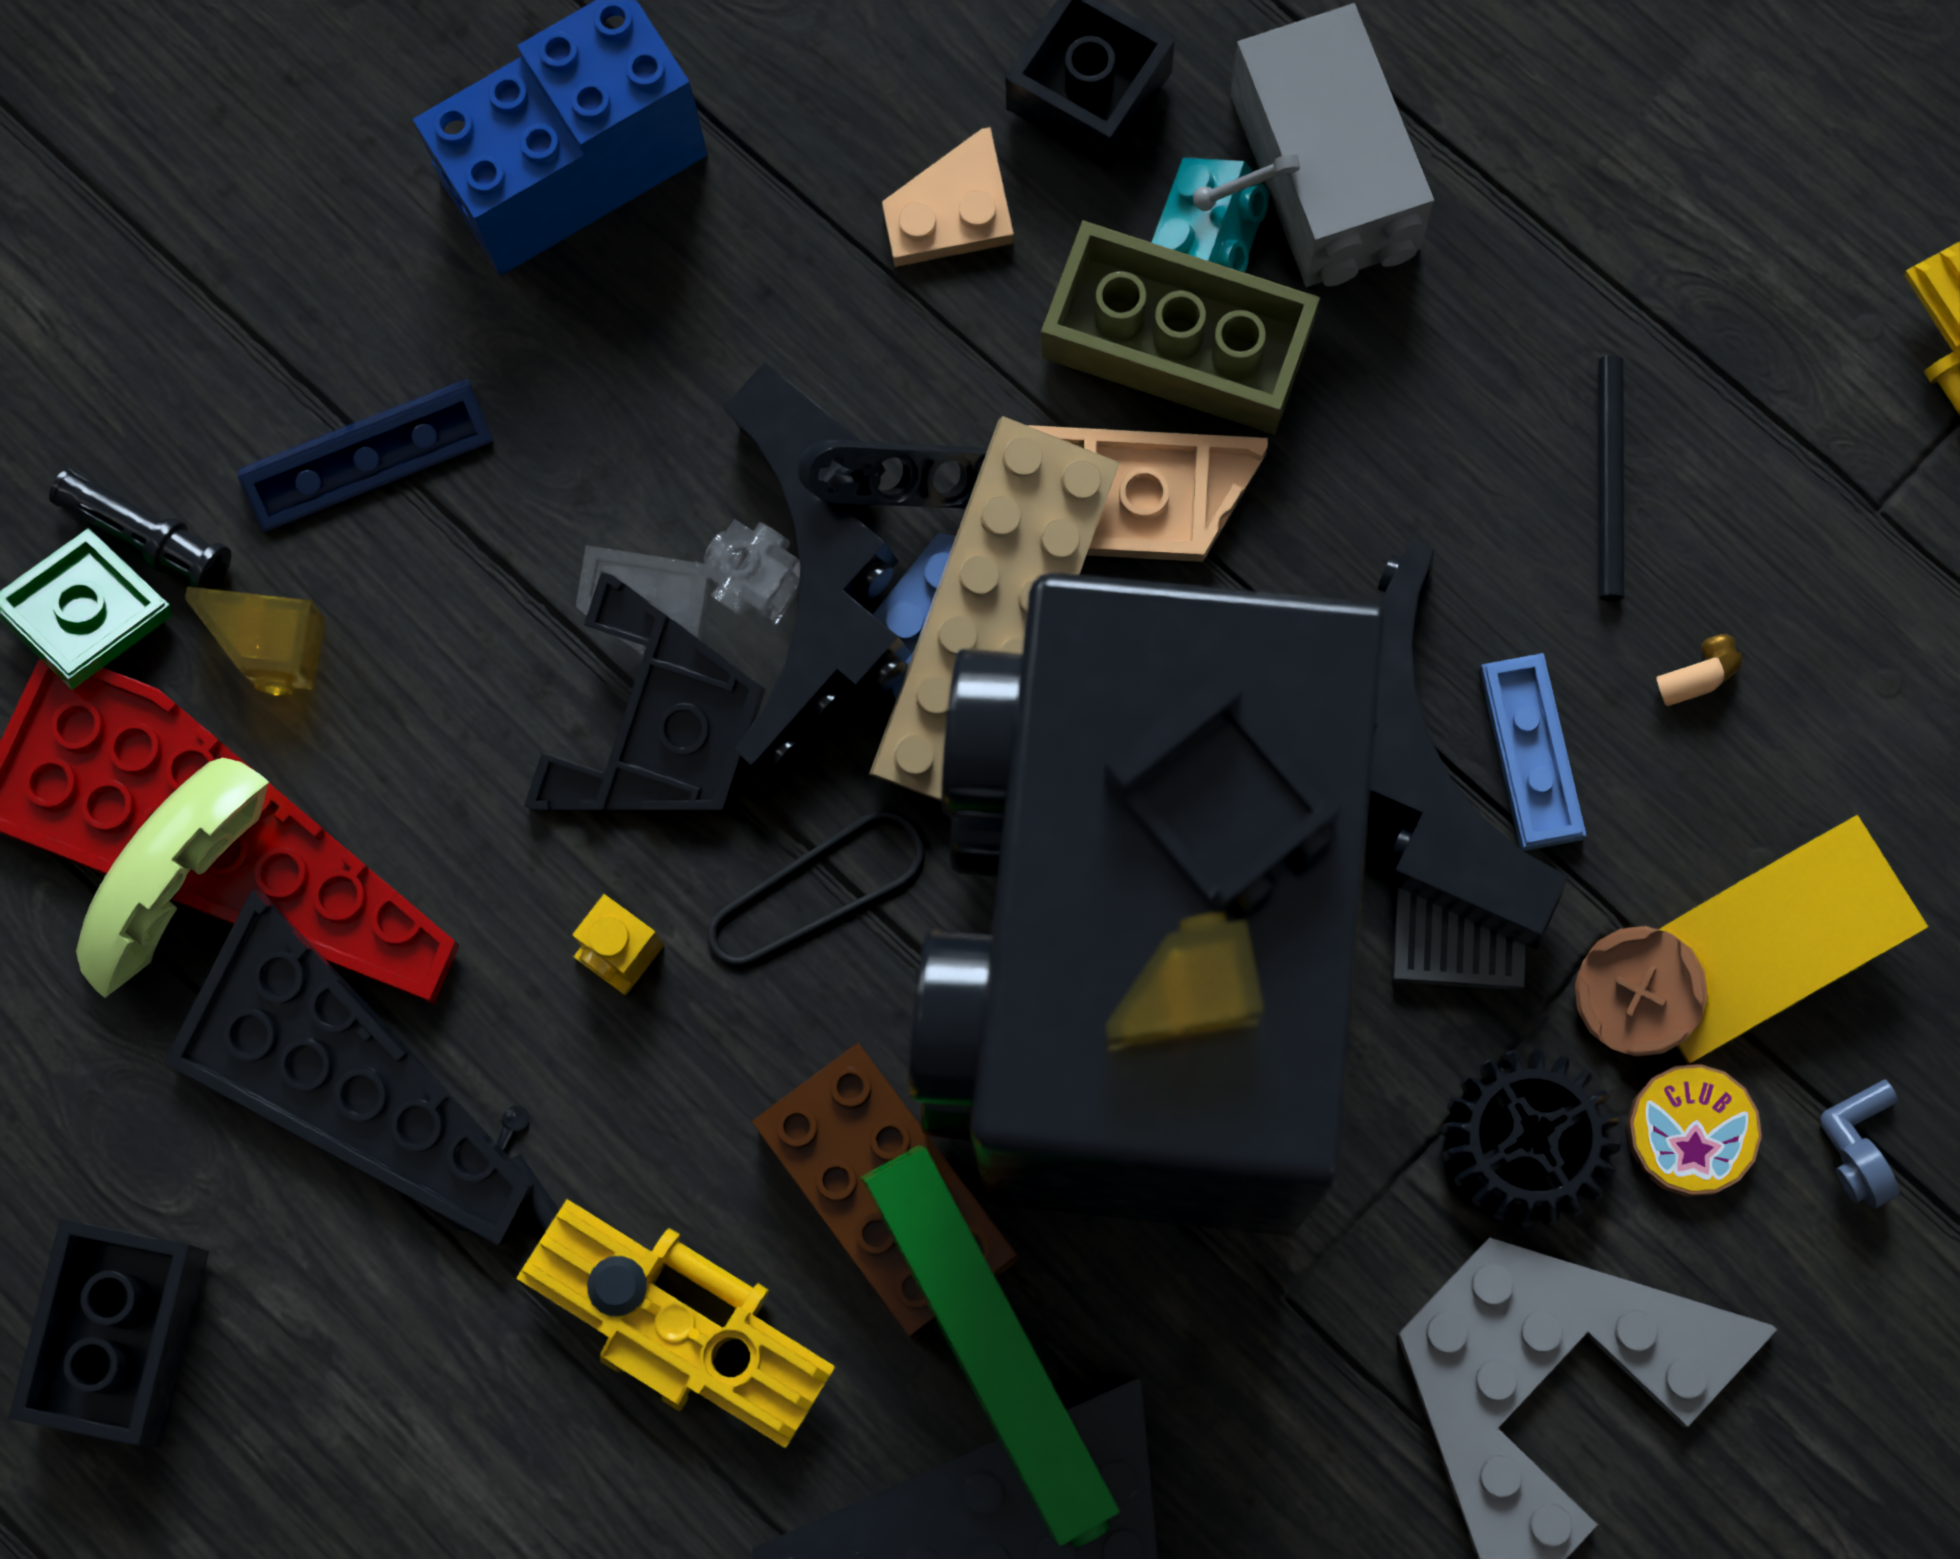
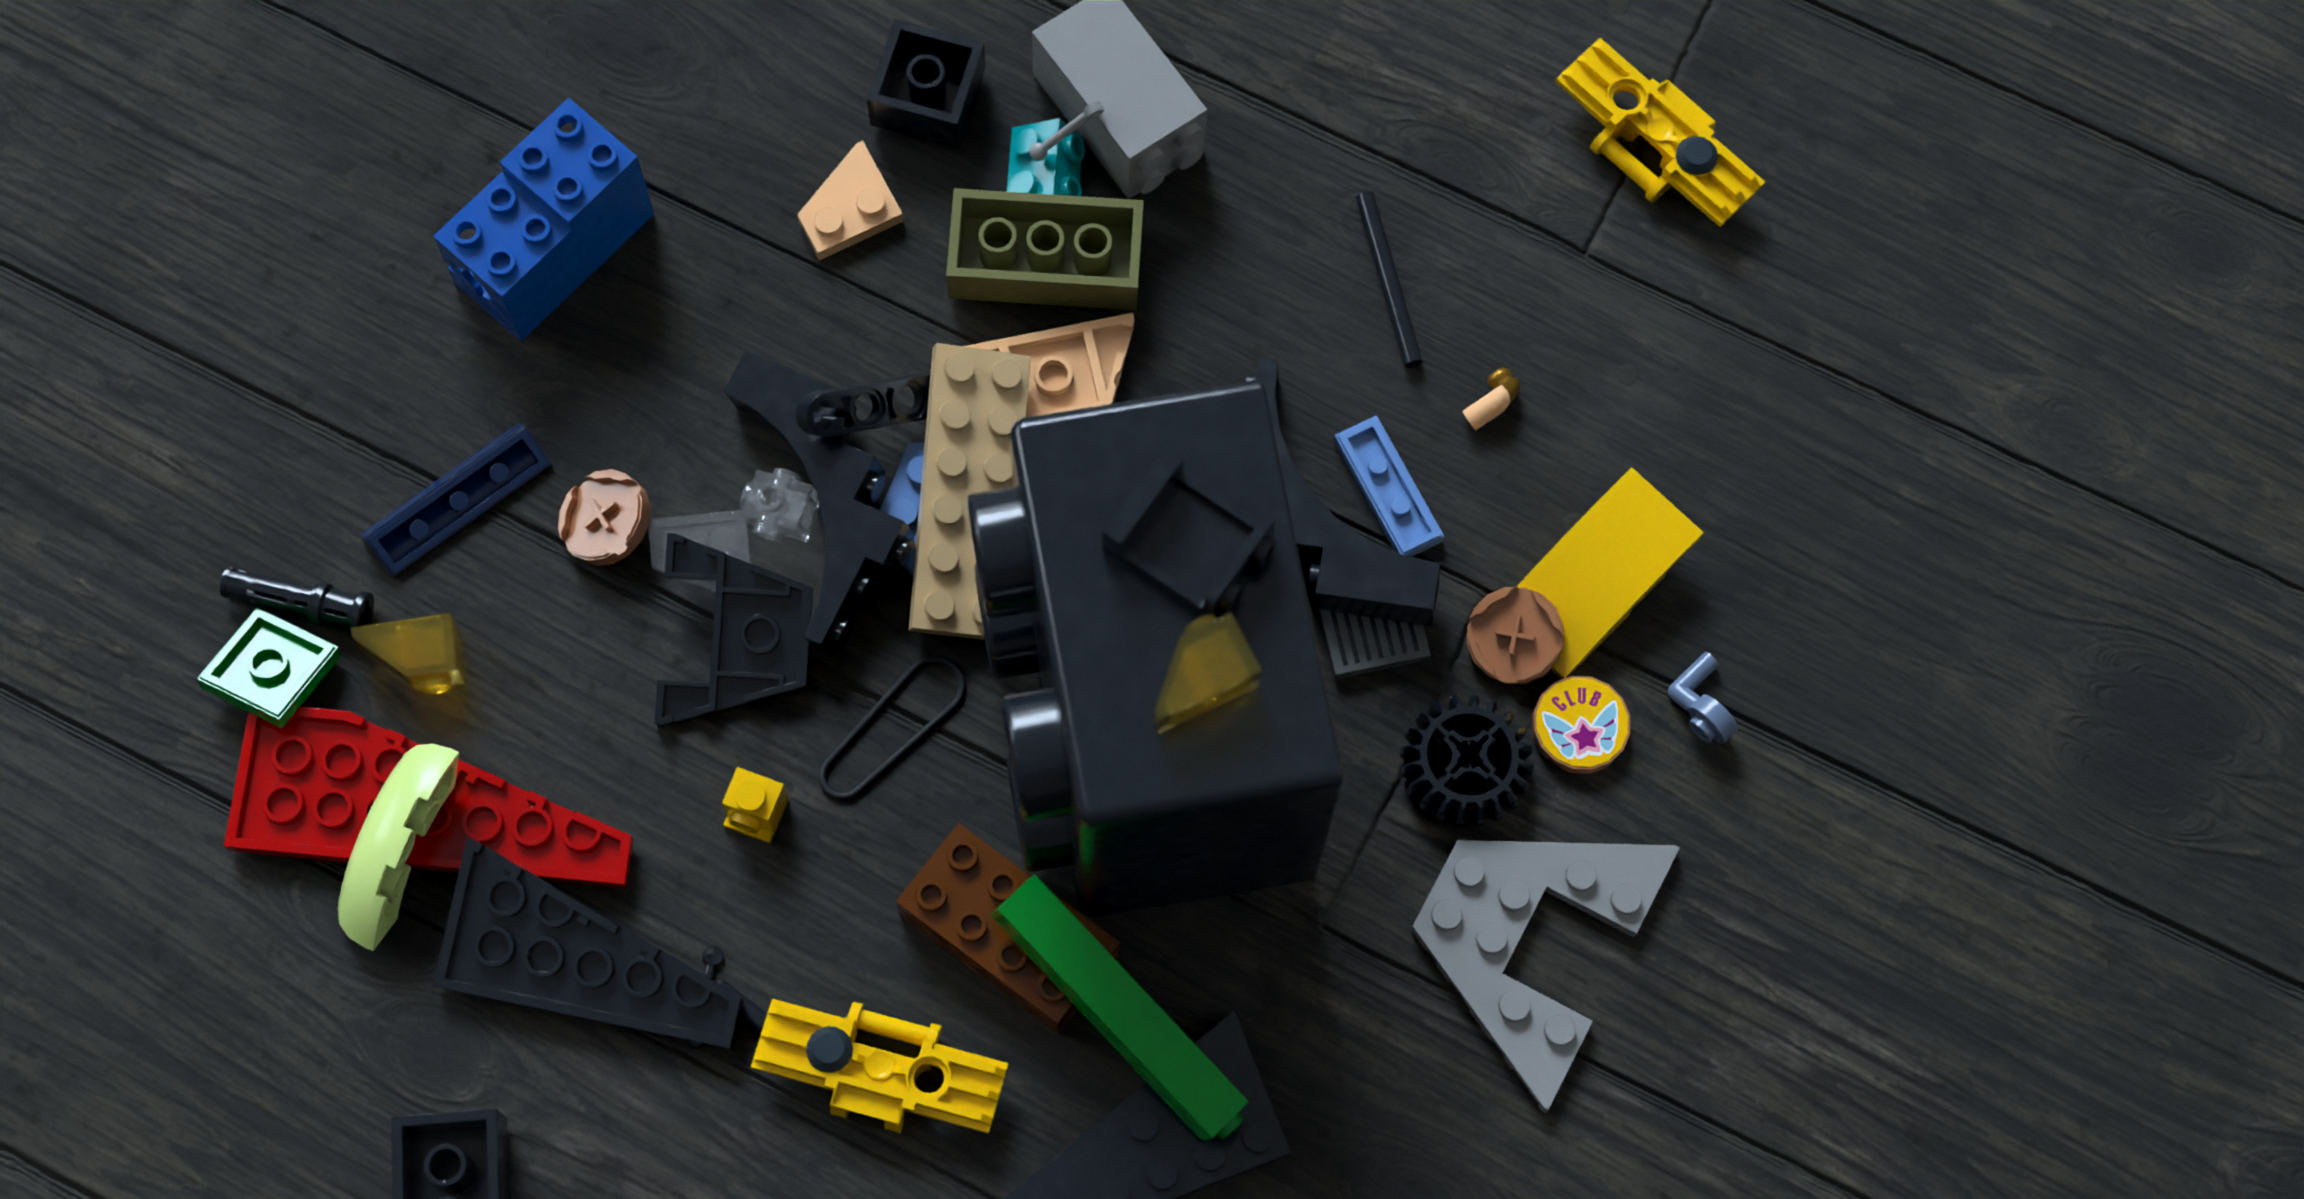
camera: 25 degrees left, 5 degrees down
none -> nougat tile [558,469,651,566]

